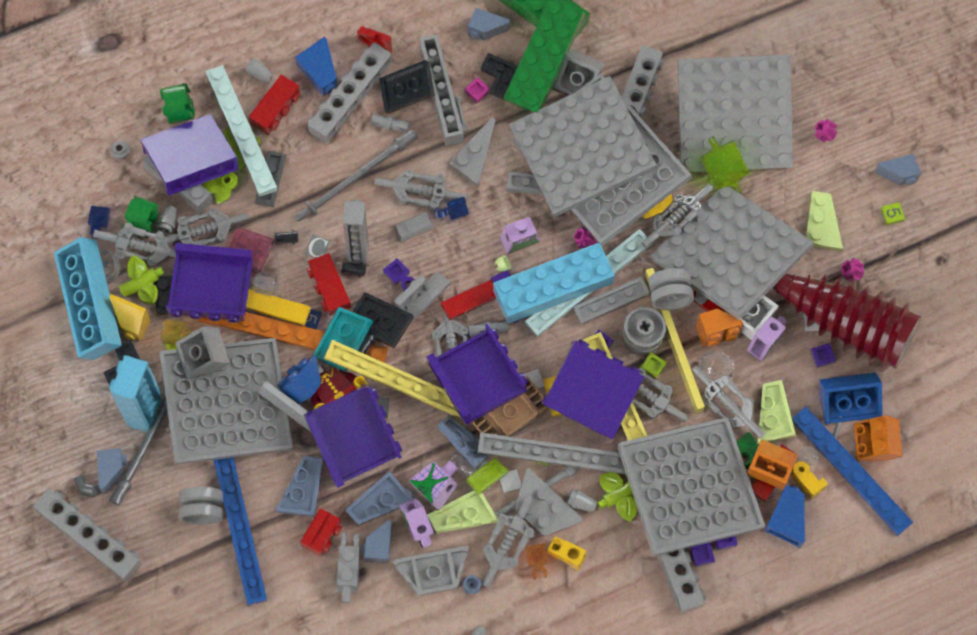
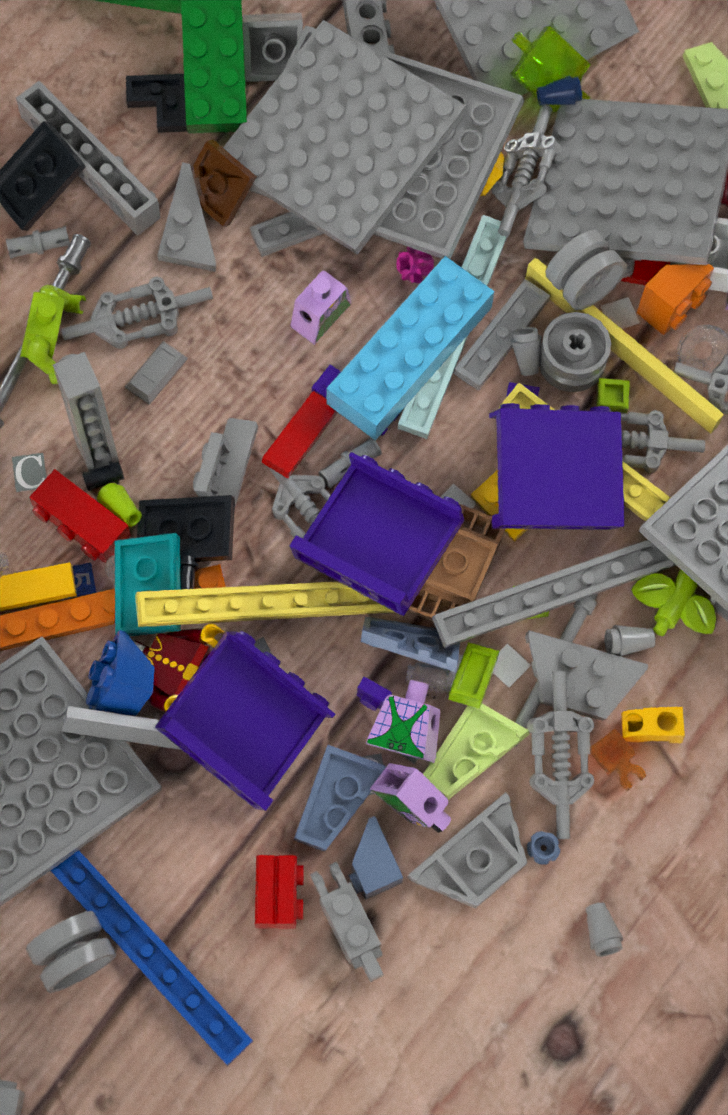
camera: 30 degrees left, 0 degrees up
sand blue wing [275,456,323,517] -> none
dark purple plate [383,258,415,291] -> none
clear blue plate [435,196,469,220] -> none
dark pink tile [464,77,490,103] -> none
sand blue slope [468,8,510,40] -> none
yellowish green hinge [495,255,511,272] -> none
none -> lime torso [20,285,86,384]
none -> lime cone [97,483,142,527]
none -> reddish brown plate [193,140,257,227]
none -> dark purple plate [357,677,392,711]
none -> light grey cone [511,327,542,376]
none -> dark blue cone [536,75,582,106]
none -> white sticker [600,297,640,329]

